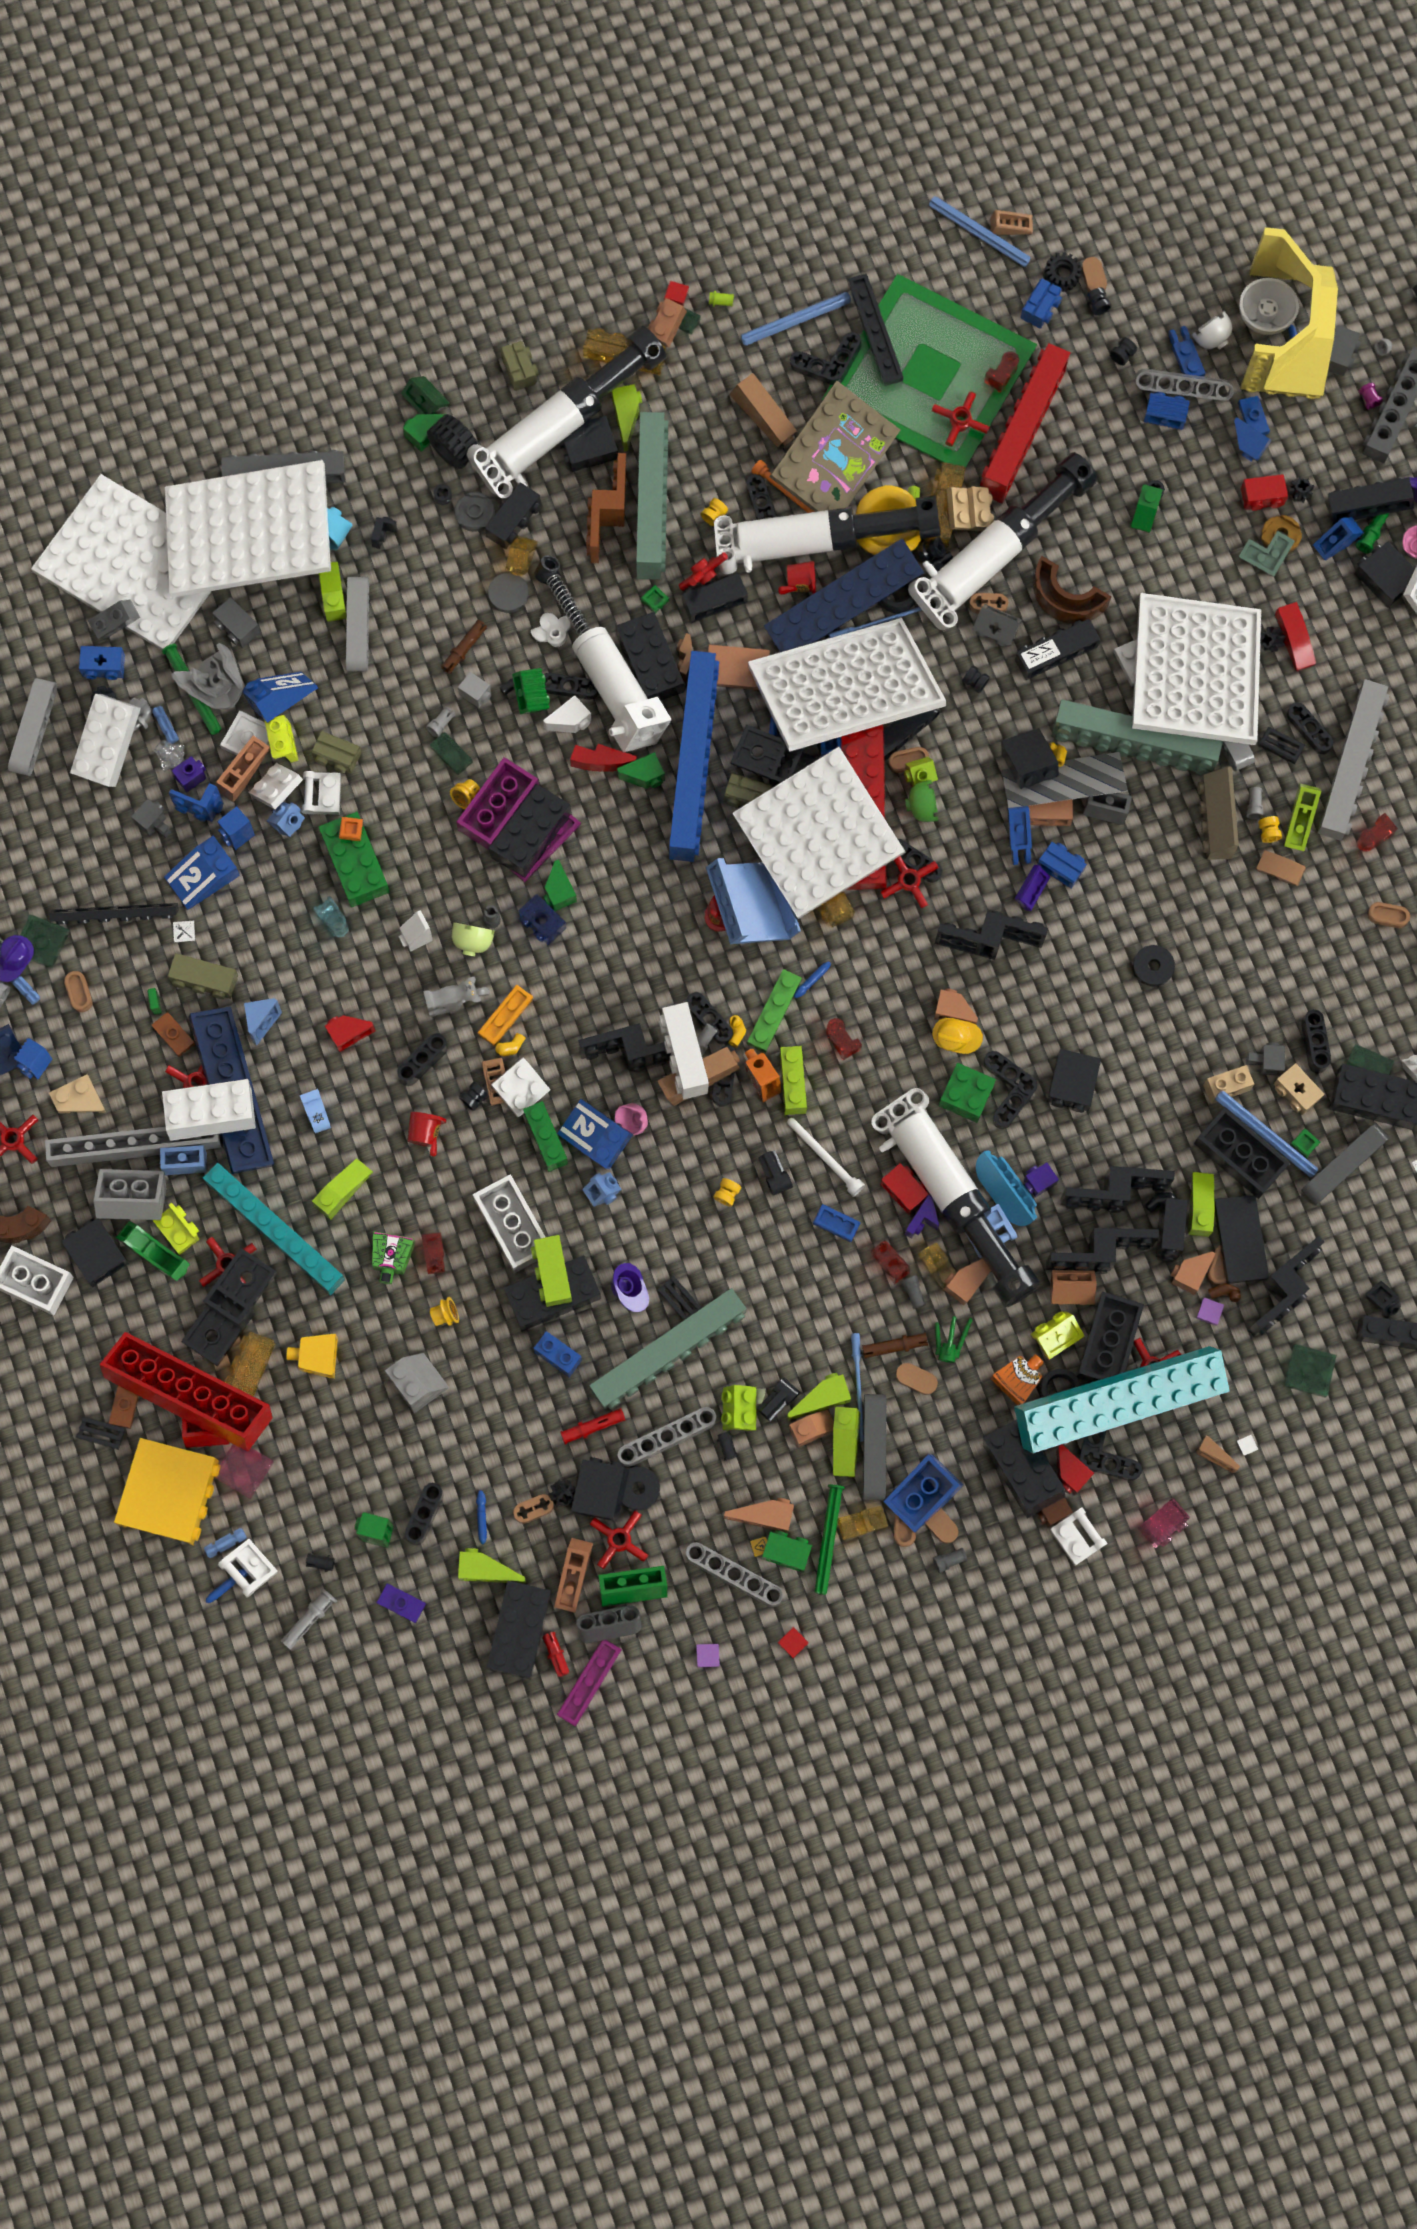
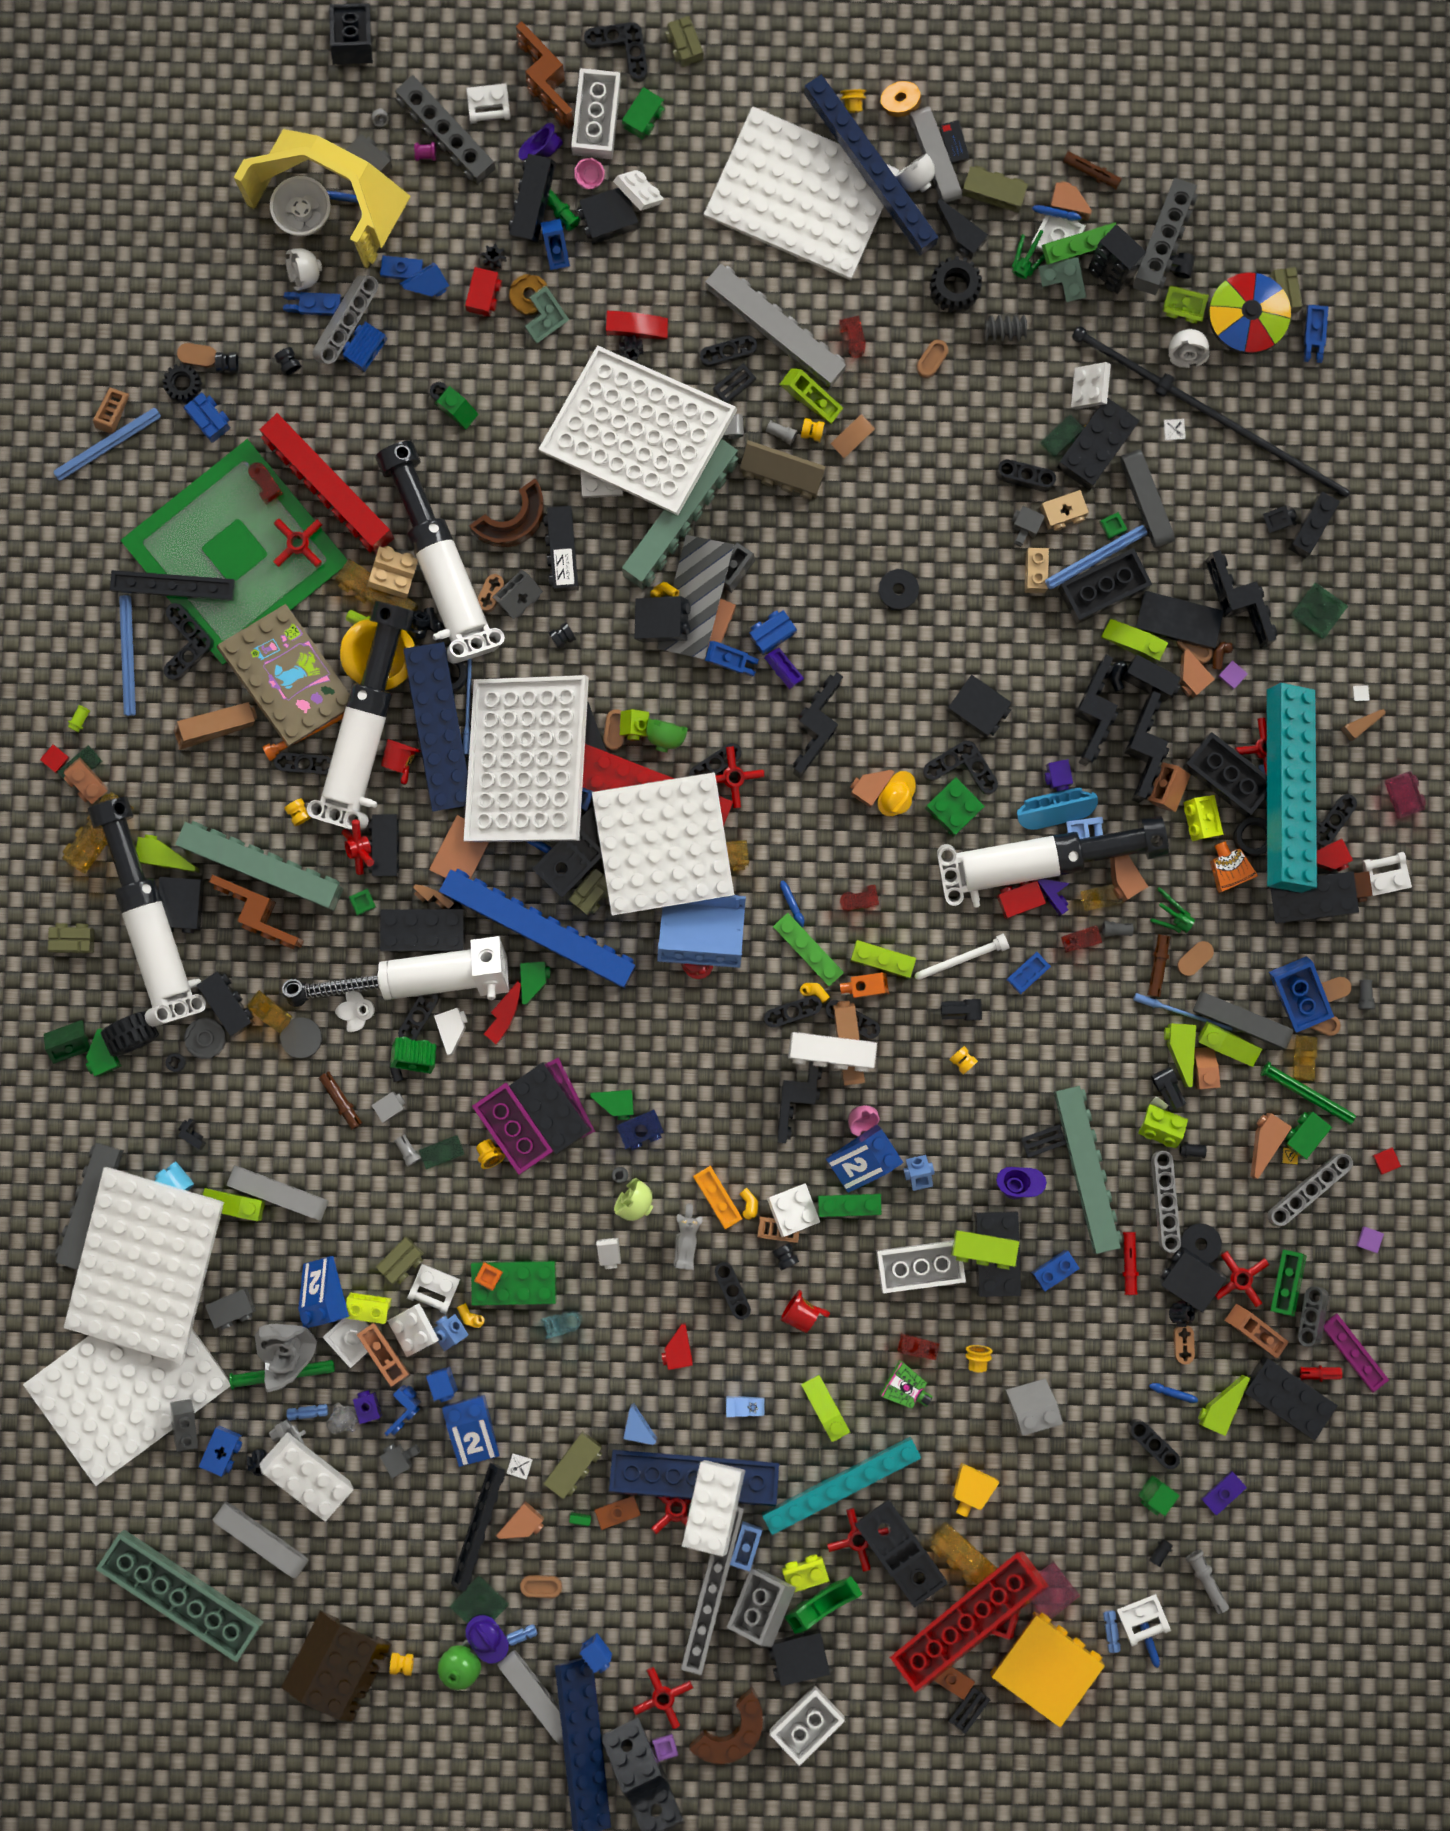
camera: 70 degrees left, 10 degrees up
tan wing [49,1074,106,1113] -> none
light grey pin [697,1024,717,1056] -> none
none -> yellow arm [457,1303,485,1328]
none -> nougat slope [496,1501,544,1539]

